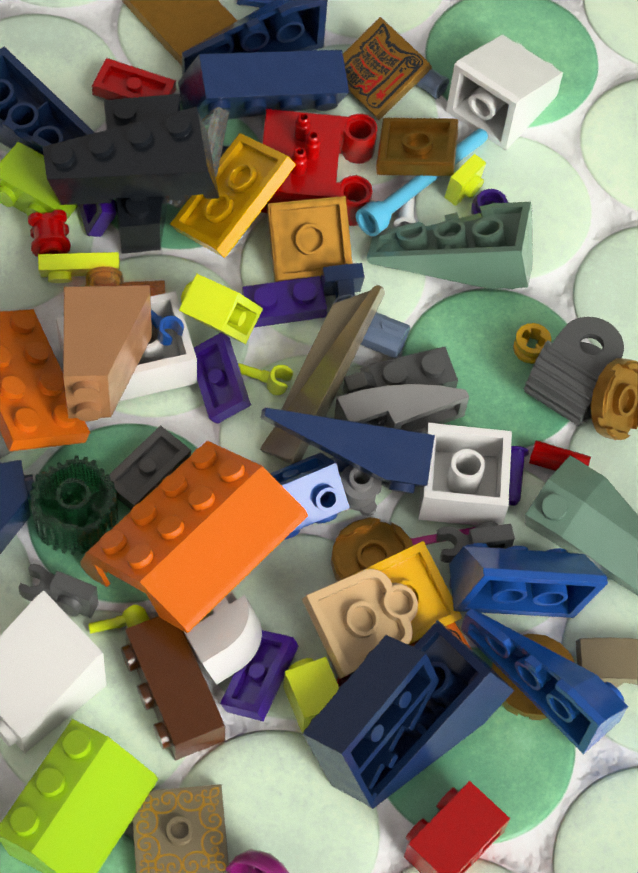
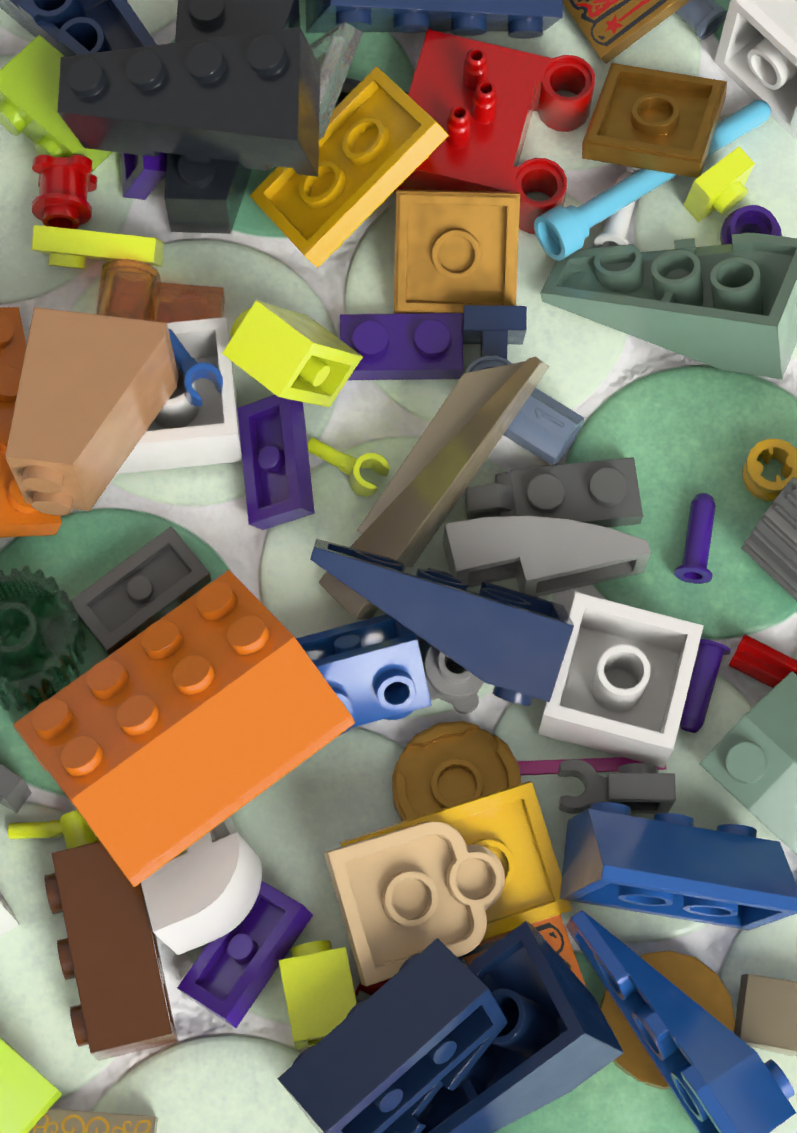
camera: 15 degrees right, 10 degrees up
none -> dark purple piece [674,493,716,584]

